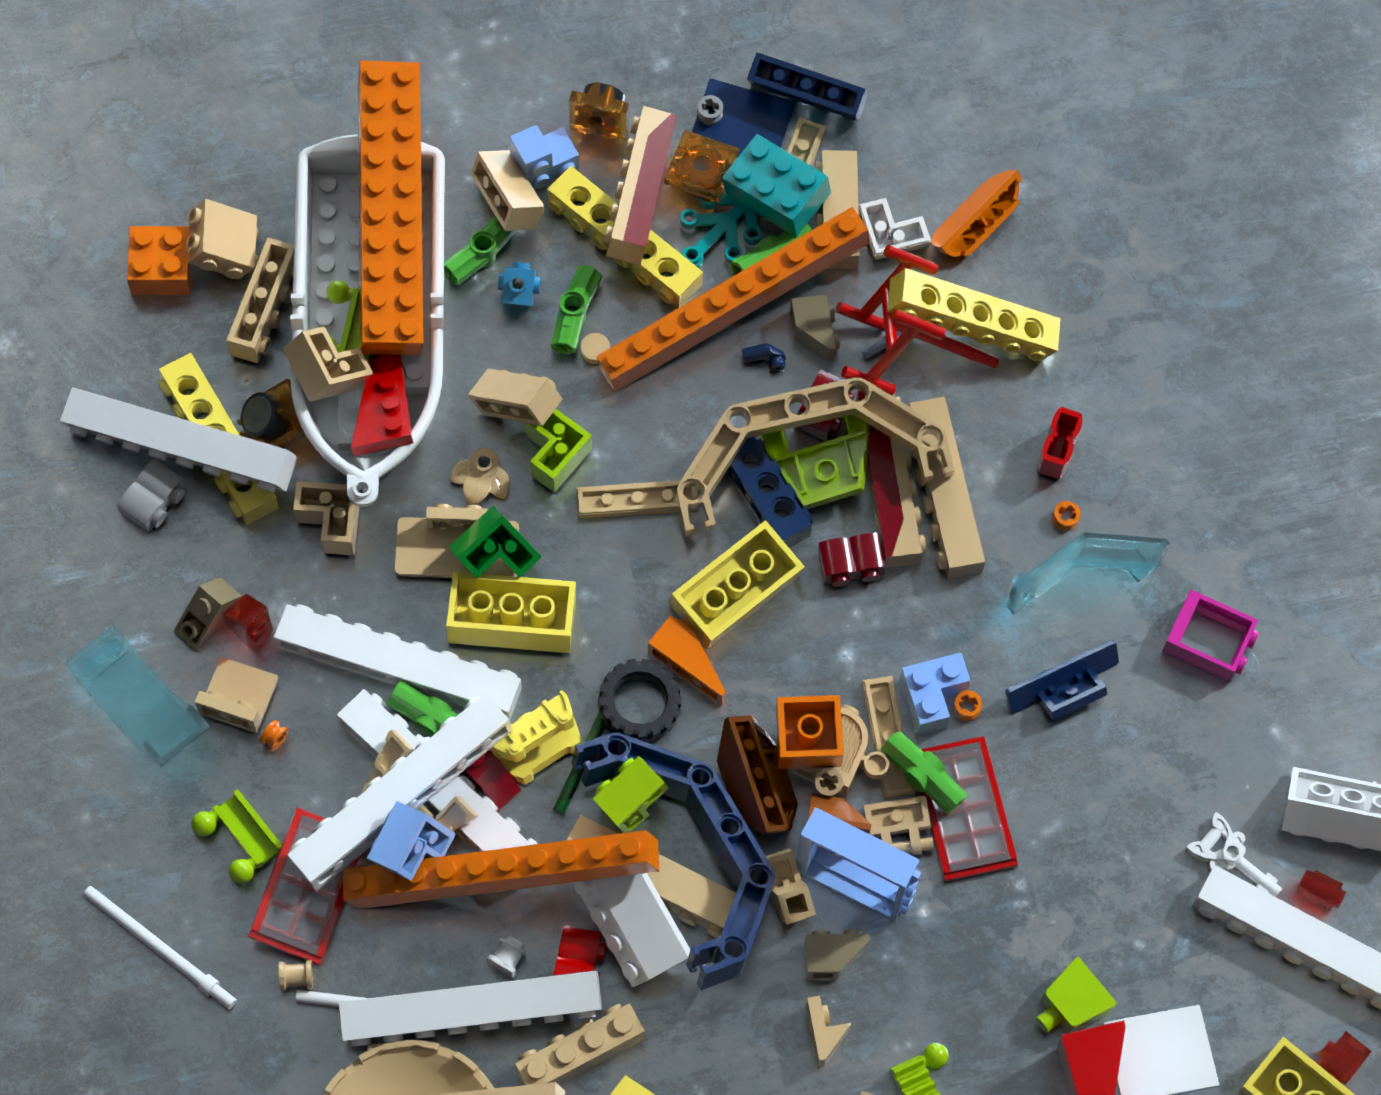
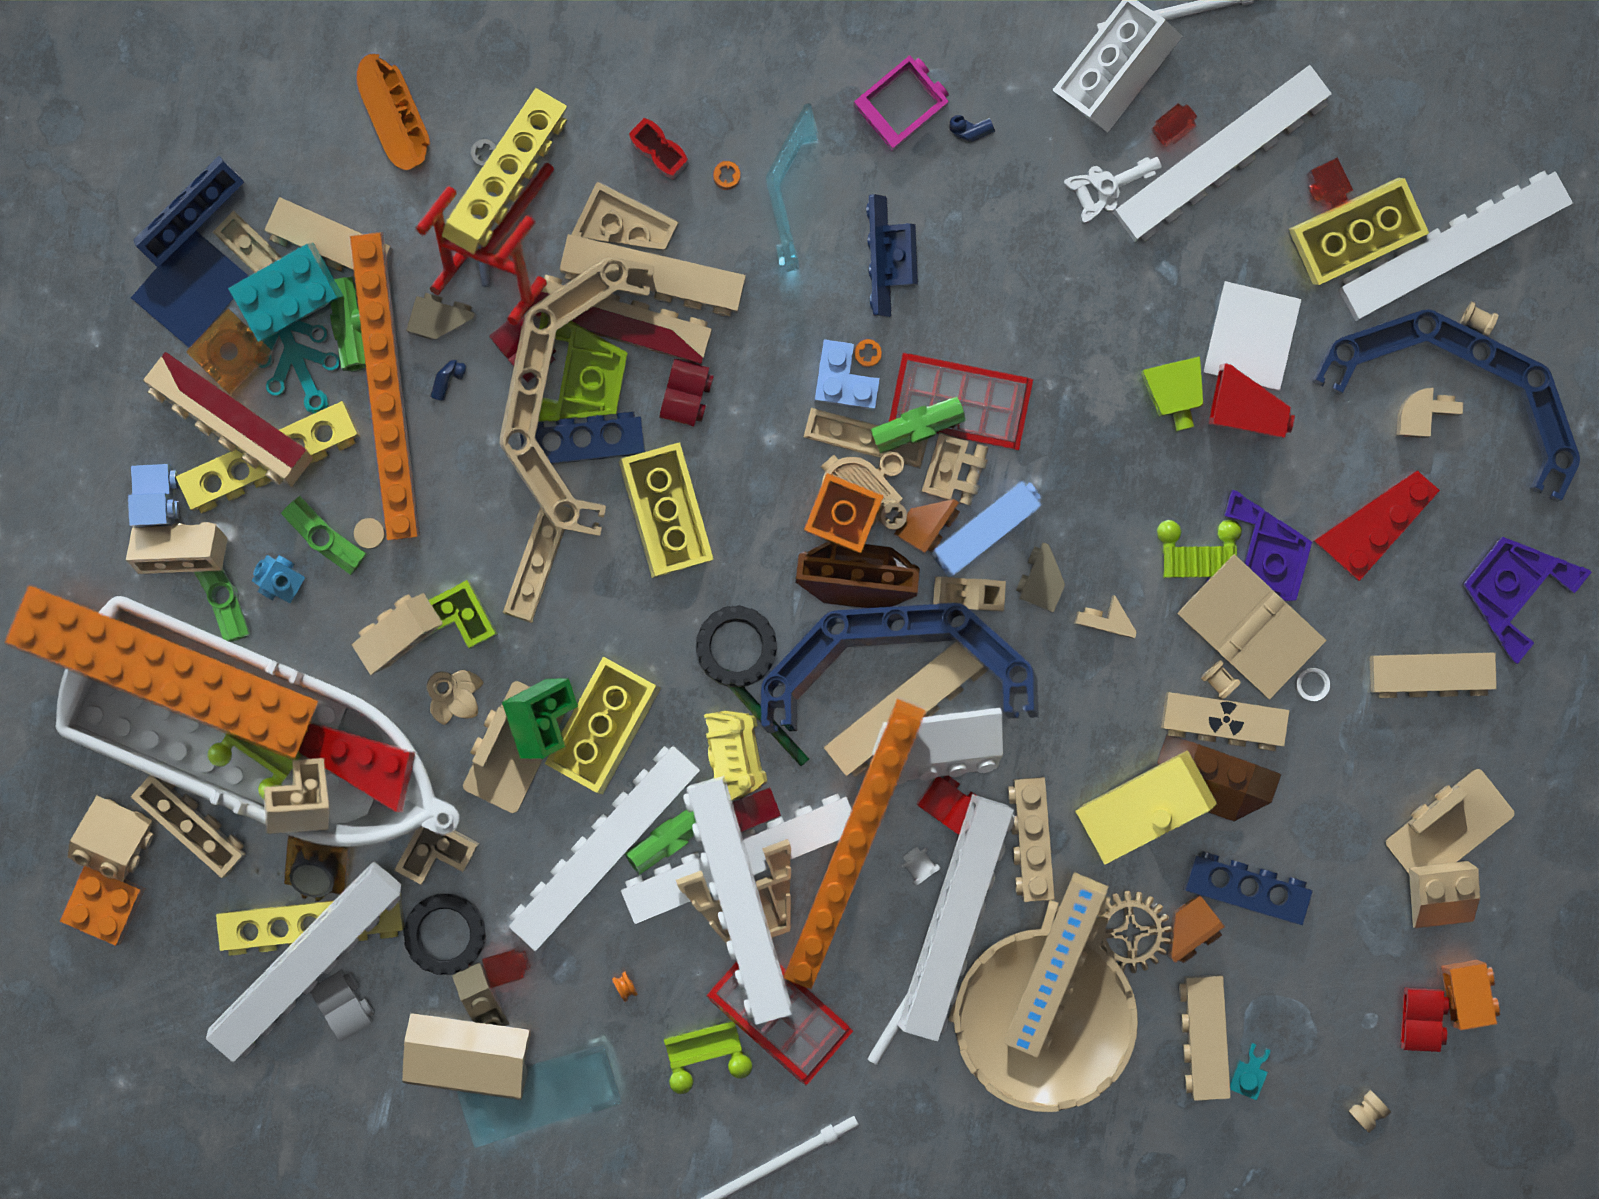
camera: 65 degrees left, 20 degrees up
tan bracket [195,657,278,733] -> none
tan bush [279,960,313,991] -> none
light blue brick [367,801,456,881] -> none
clear orange piece [569,82,629,141] -> none
lime brick [593,756,668,833] -> none
orange slope [648,615,726,706] -> none
light grey bush [697,95,723,125] -> none
white brick [858,198,931,260] -> none
none -> tan slope [402,1013,531,1100]
none -> black tyre [403,893,486,975]
none -> tan wing [571,182,679,250]
none -> dark blue arm [950,115,995,142]

